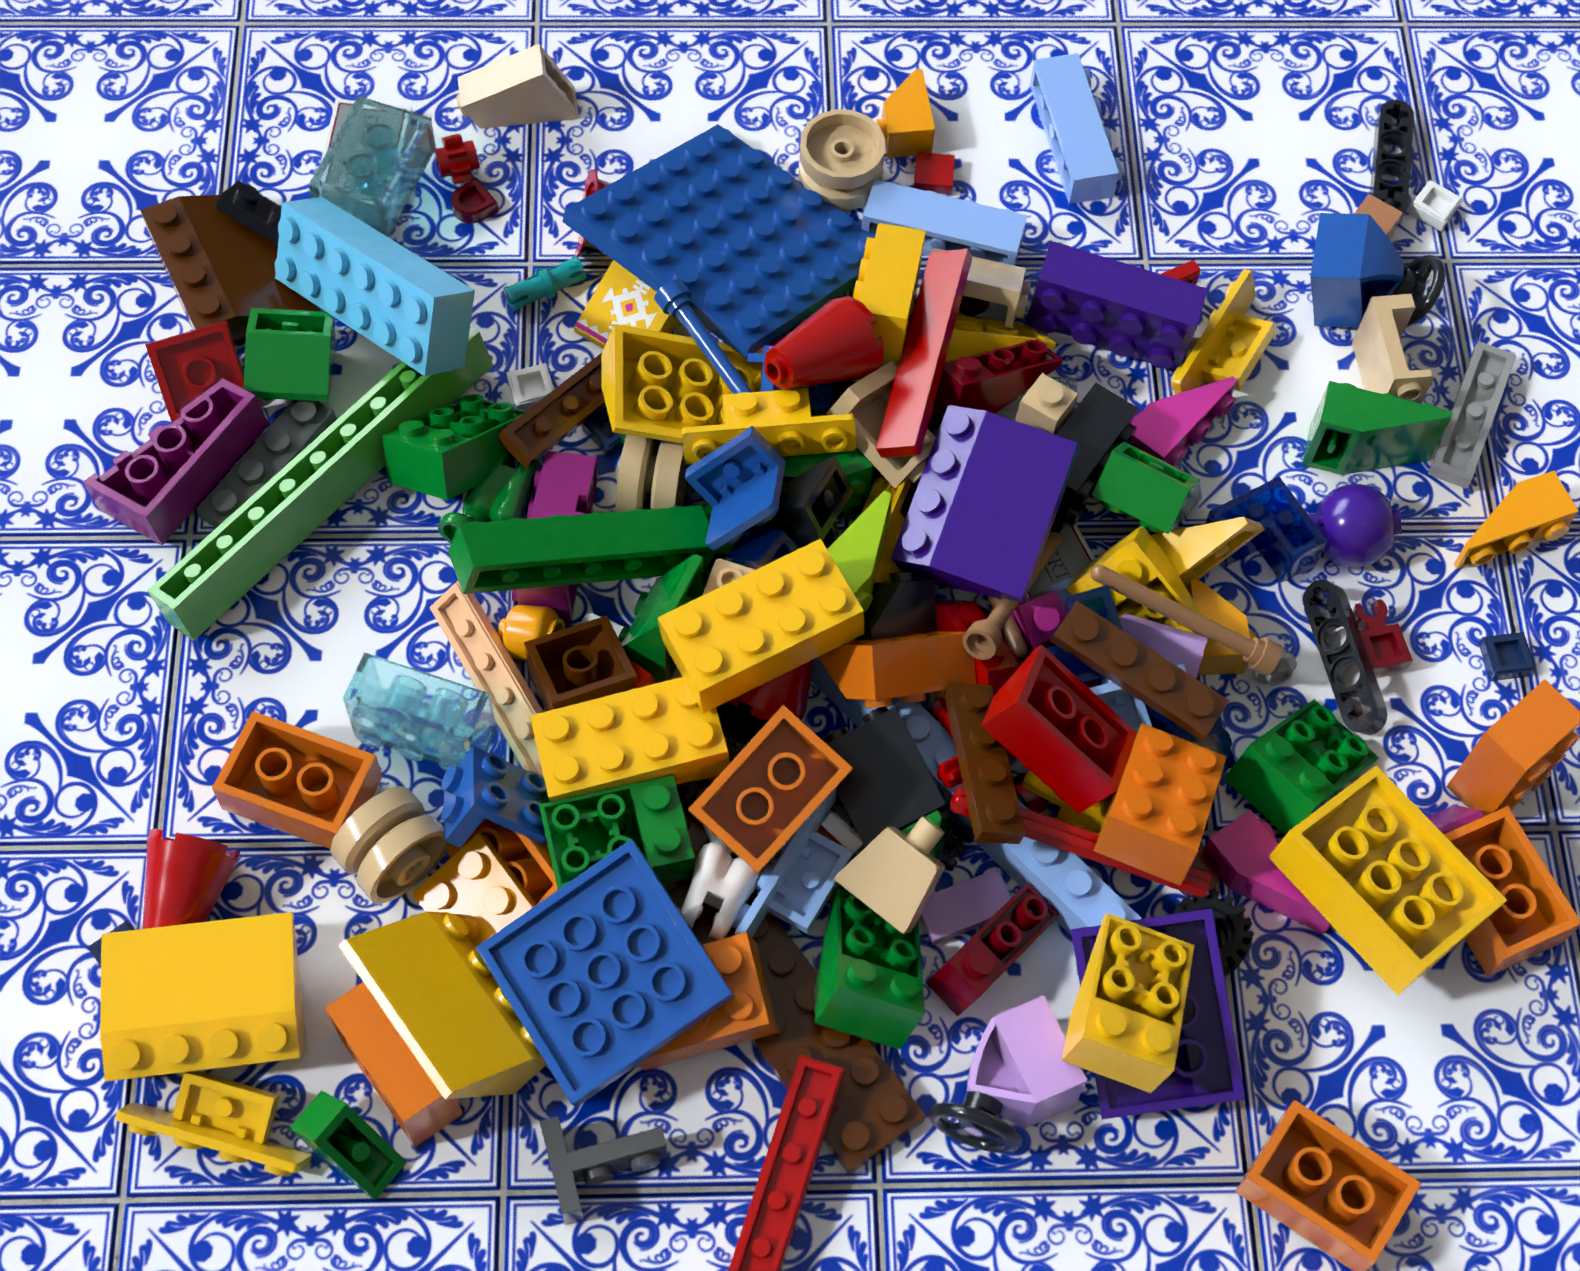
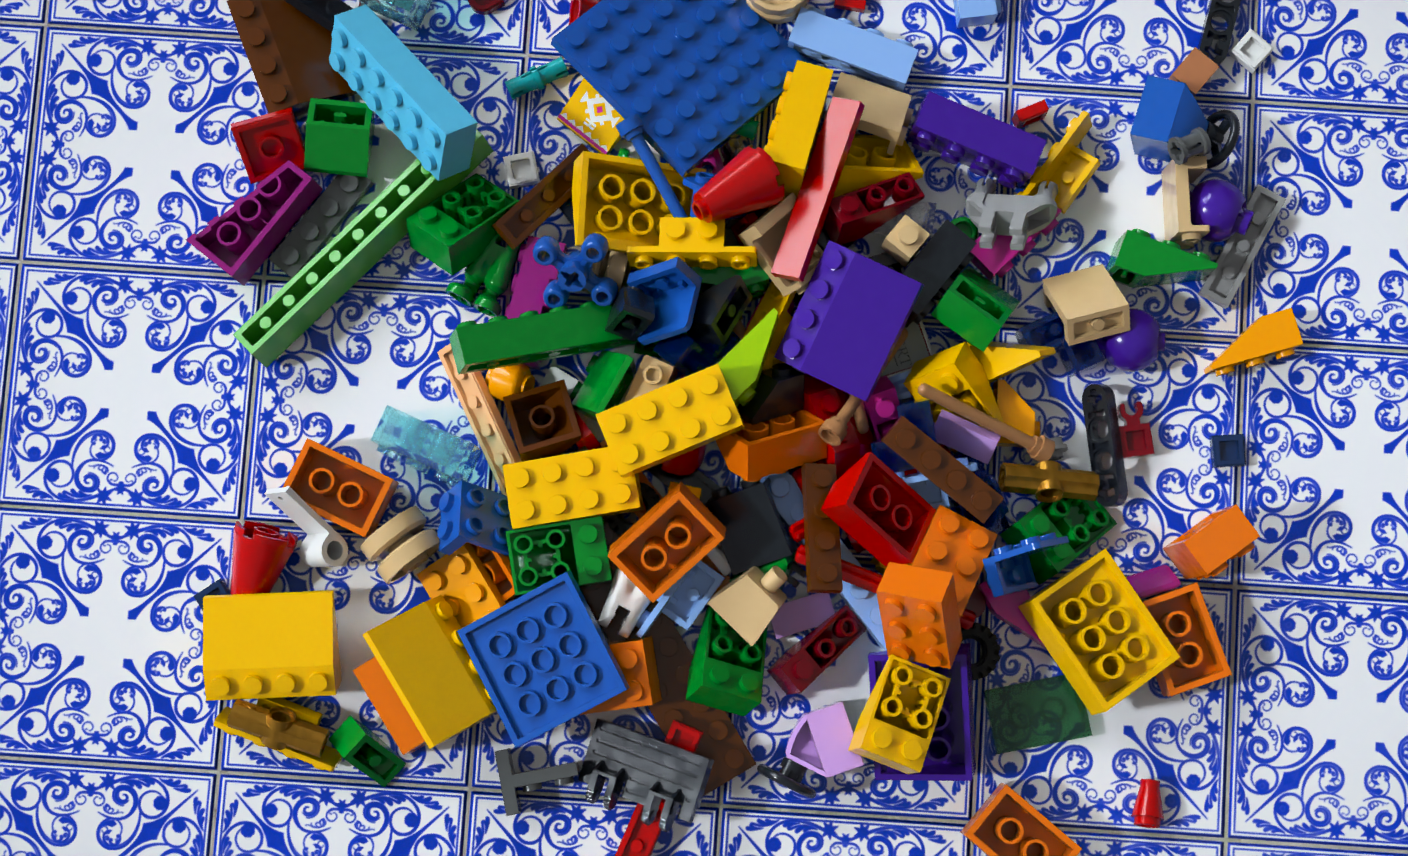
camera: 10 degrees right, 20 degrees up
none -> pearl gold piece [227,698,330,758]
none -> white door [264,486,348,568]
none -> blue gear [533,233,618,309]
none -> black hinge [578,718,714,832]
none -> black slope [605,286,655,342]
none -> orange brick [876,562,962,669]
none -> light grey connector [965,178,1059,250]
none -> blue bracket [983,532,1069,598]
none -> clear green tile [983,674,1092,754]
none -> pearl gold piece [998,461,1100,503]
none -> tan panel [1042,264,1131,346]
none -> red cone [1131,779,1164,828]
none -> dark grey bush [1167,127,1211,165]
none -> dark purple brick [1189,179,1255,242]

